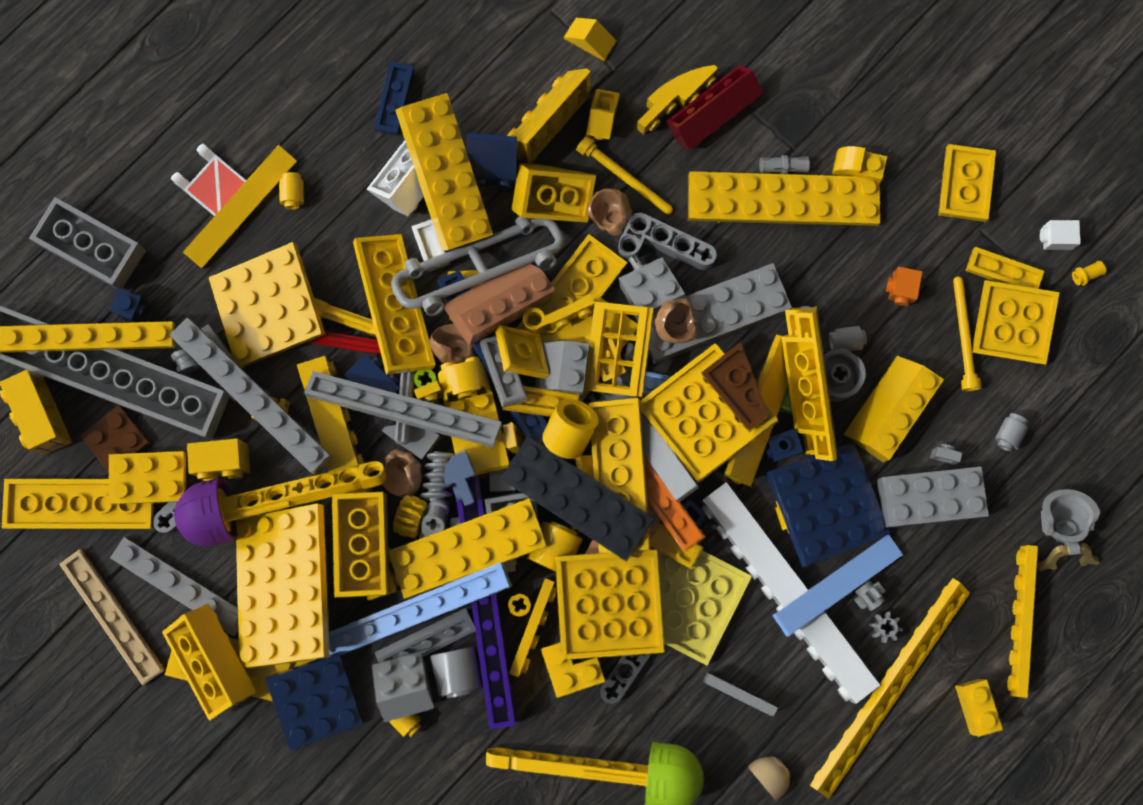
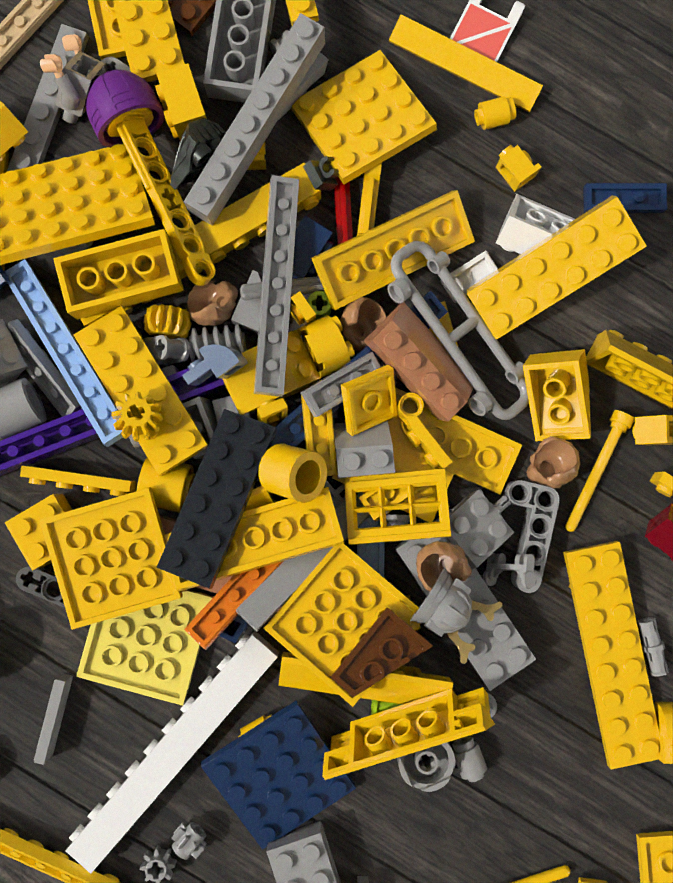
camera: 75 degrees right, 5 degrees up
dark blue slope [467,133,519,189] -> none
yellow bush [508,594,531,616] -> none
yellow plate [650,523,703,569] -> none
dark blue brick [764,429,804,464] -> none
light blue tile [773,535,903,636] -> none
yellow slope [843,356,944,463] -> none
orange brick [886,267,922,306] -> none
none -> light grey torso [40,34,105,123]
none -> yellow gear [112,391,163,442]
none -> pearl dark grey slope [170,118,226,190]
none -> pearl dark grey tile [303,156,339,191]
none -> light grey helmet [410,567,502,664]
none -> light grey piece [483,553,536,588]
none -> yellow brick [496,145,541,192]

